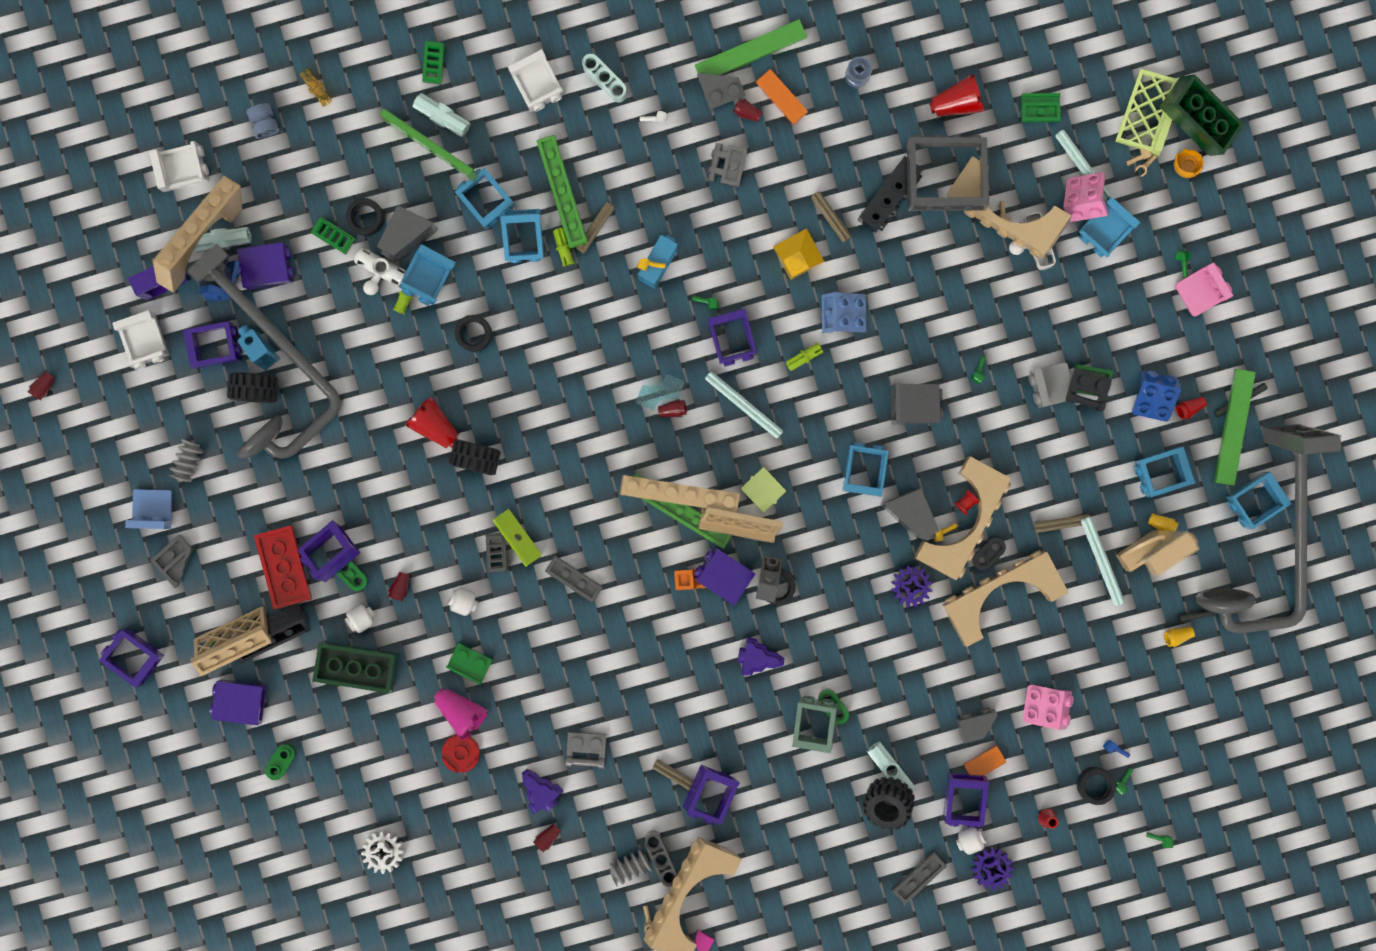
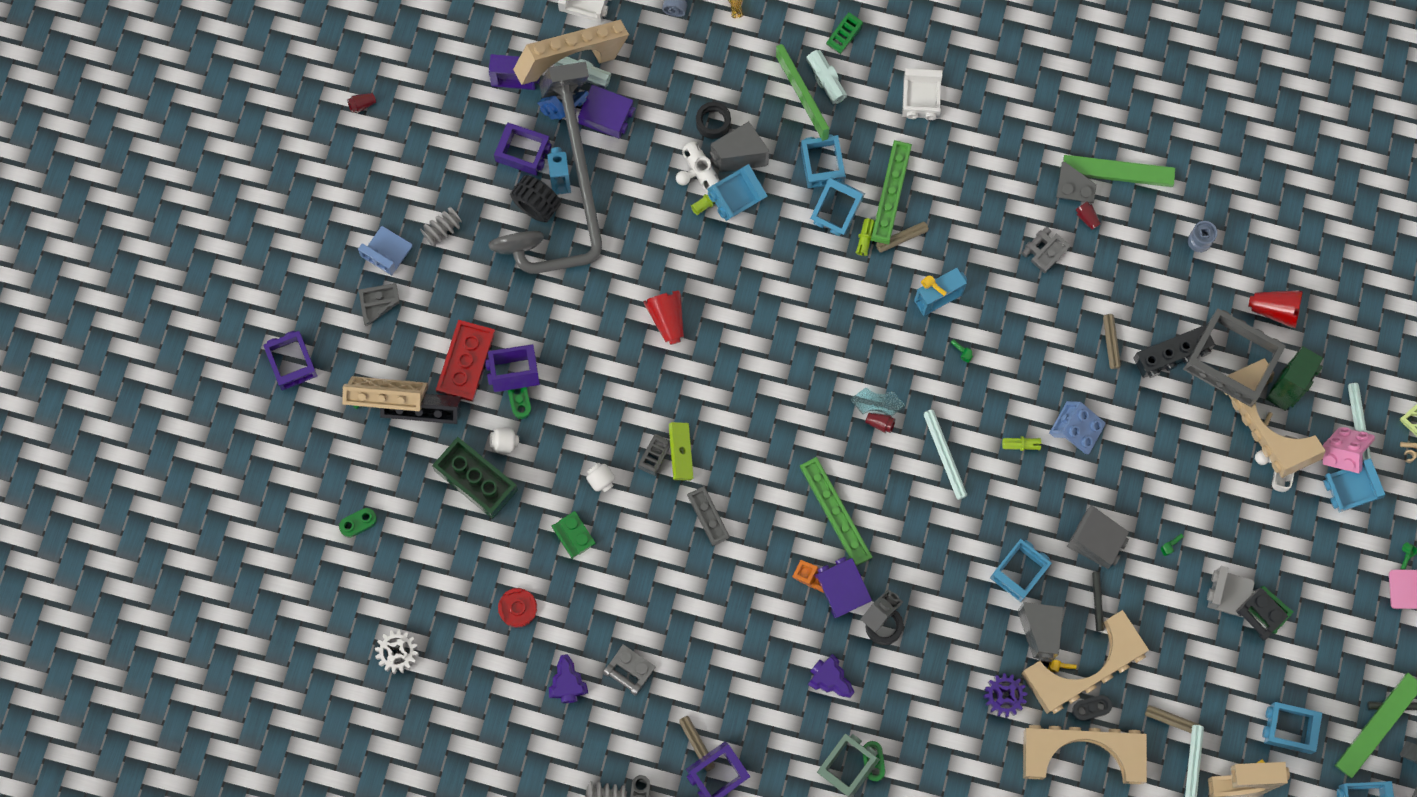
camera: 30 degrees right, 15 degrees down
white panel [112,310,170,370] -> none
dark purple brick [209,679,267,726] -> none
green slope [311,217,356,255] -> none
dark red cone [388,572,410,602] -> none
dark pink cone [434,689,488,740] -> none
black tyre [448,439,501,476] -> none
black tyre [455,315,492,352] -> none
dark red cone [533,824,561,853] -> none
light aqua beam [582,54,627,103] -> none
tan arch [619,475,740,513] -> none
white hand [640,111,668,125] -> none
tan fence [698,507,783,543] -> none
dark purple window [707,309,757,367] -> none
yellowish green piece [741,467,786,513] -> none
orange tile [756,69,808,126] -> none
yellow slope [773,228,825,280] -> none
red bush [954,490,979,515] -> none
green plate [1020,93,1061,123] -> none
blue bracket [1132,371,1181,422] -> none
red cone [1176,397,1207,420] -> none
none -> pearl dark grey bar [1092,572,1104,631]
none -> dark green brick [1265,346,1323,411]

